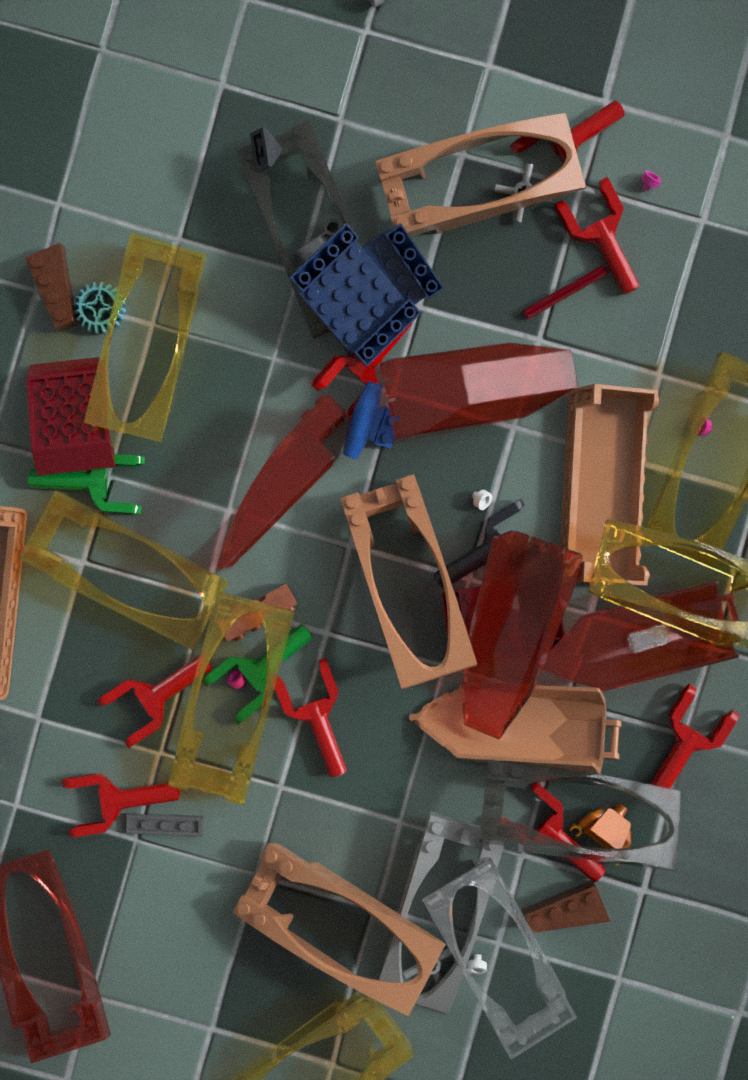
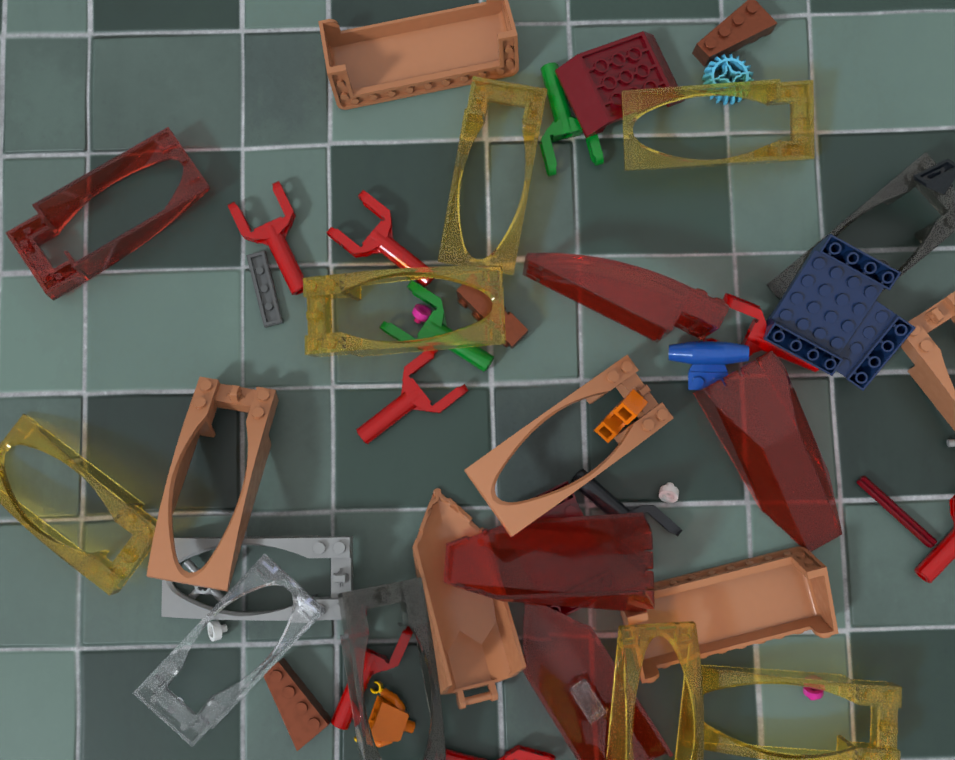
camera: 75 degrees right, 5 degrees down
none -> orange arch [594,389,648,443]

